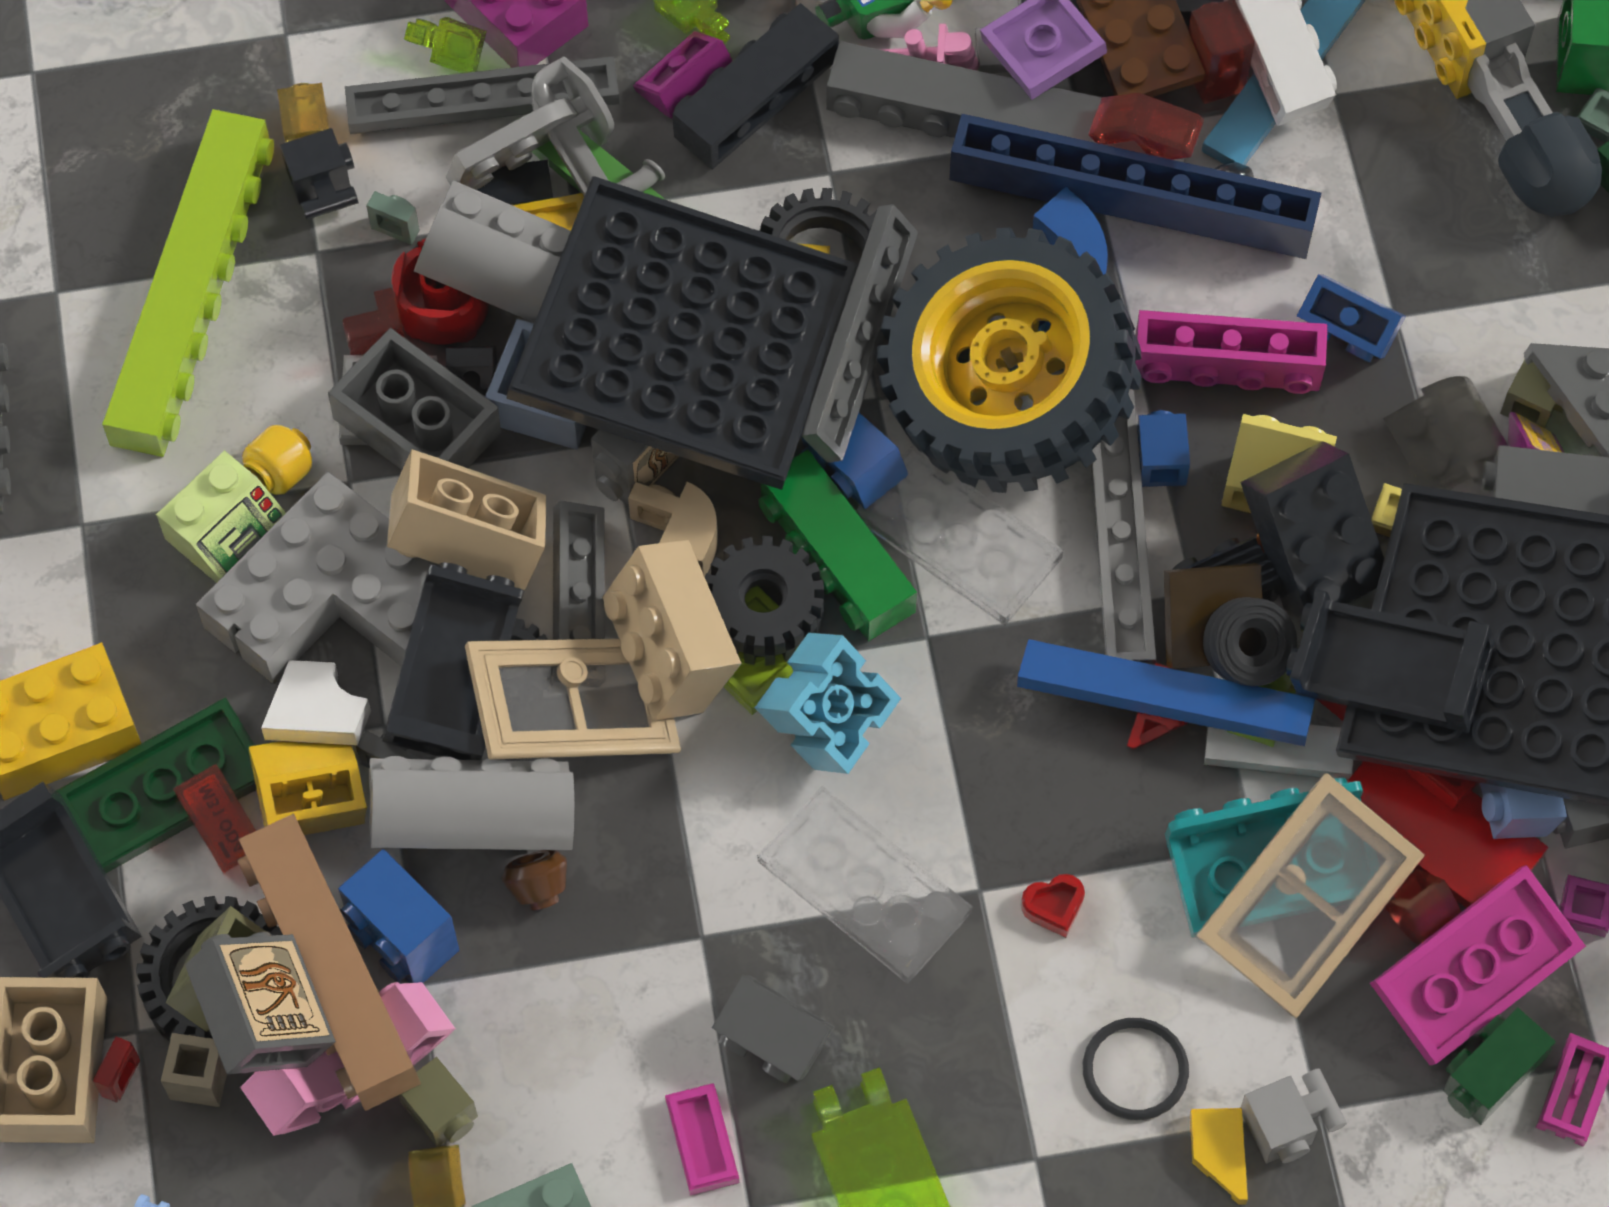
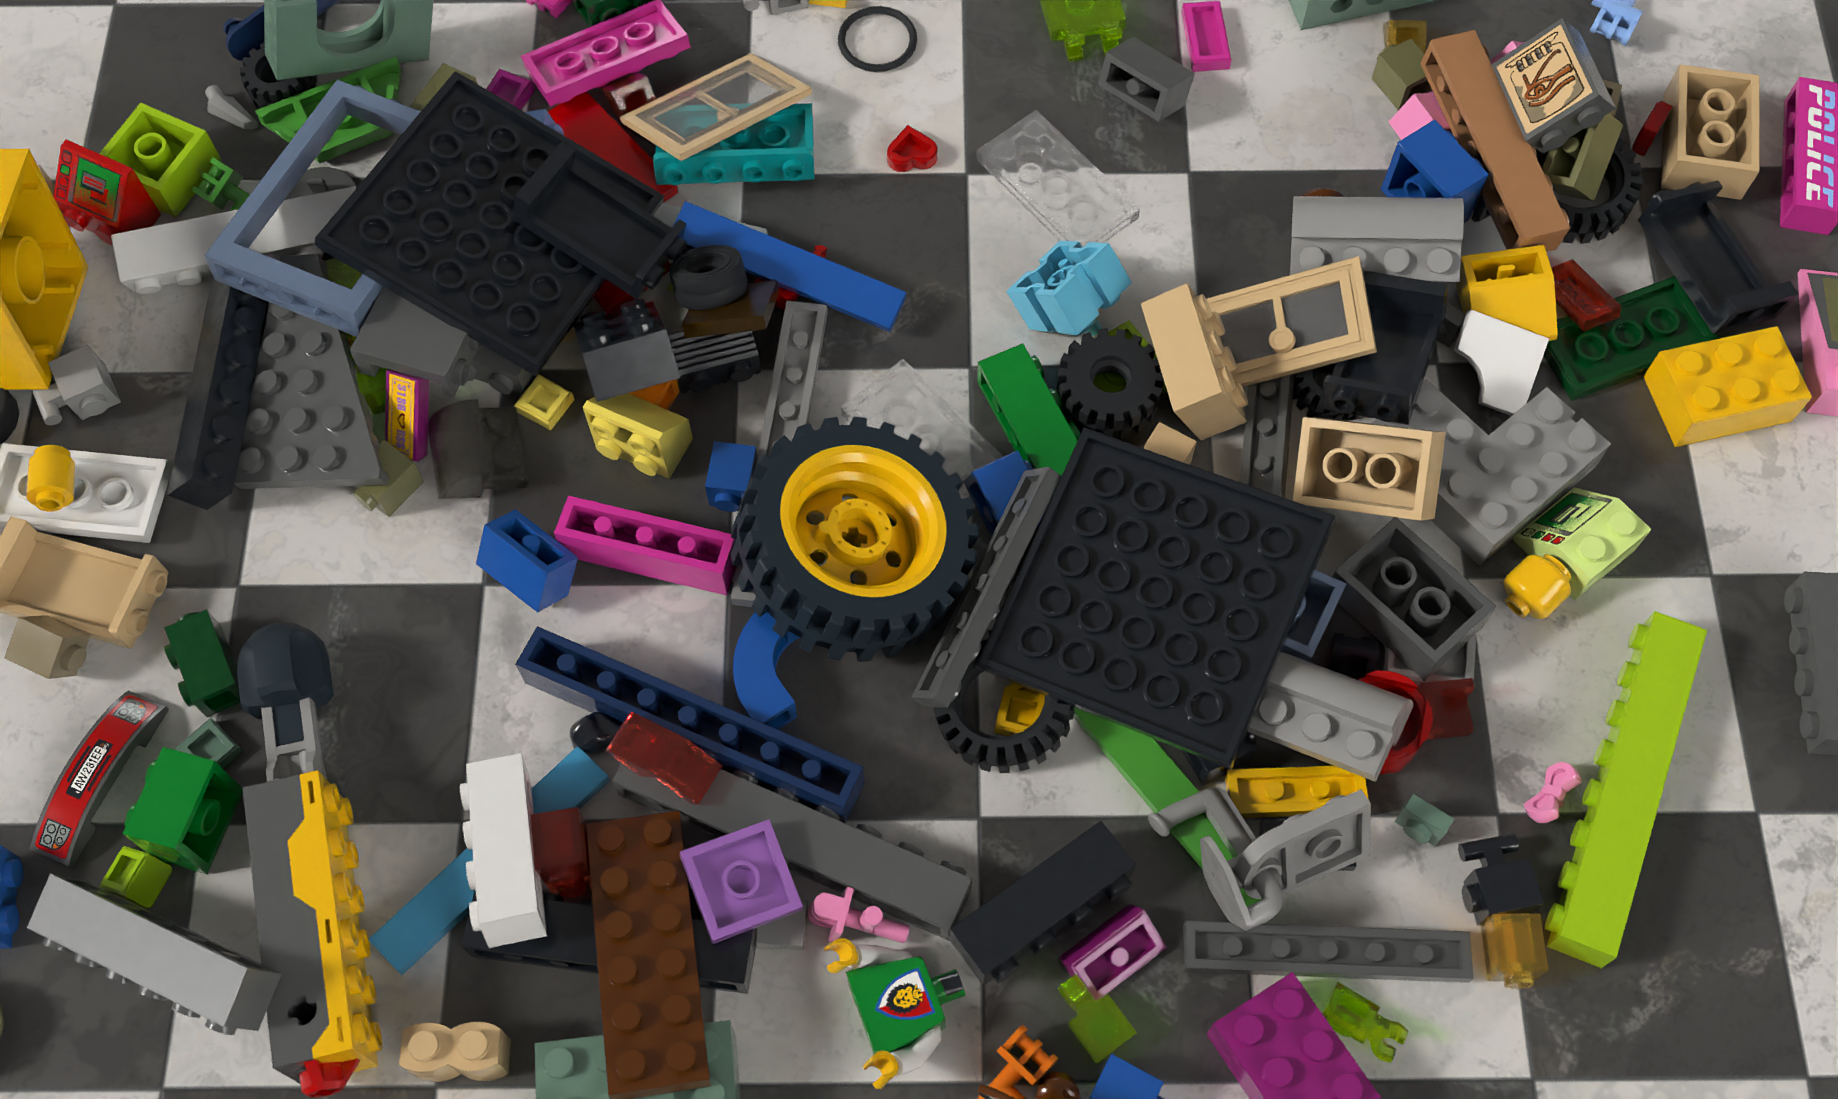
camera: 170 degrees left, 0 degrees up
none -> bright pink piece [1524,762,1582,823]

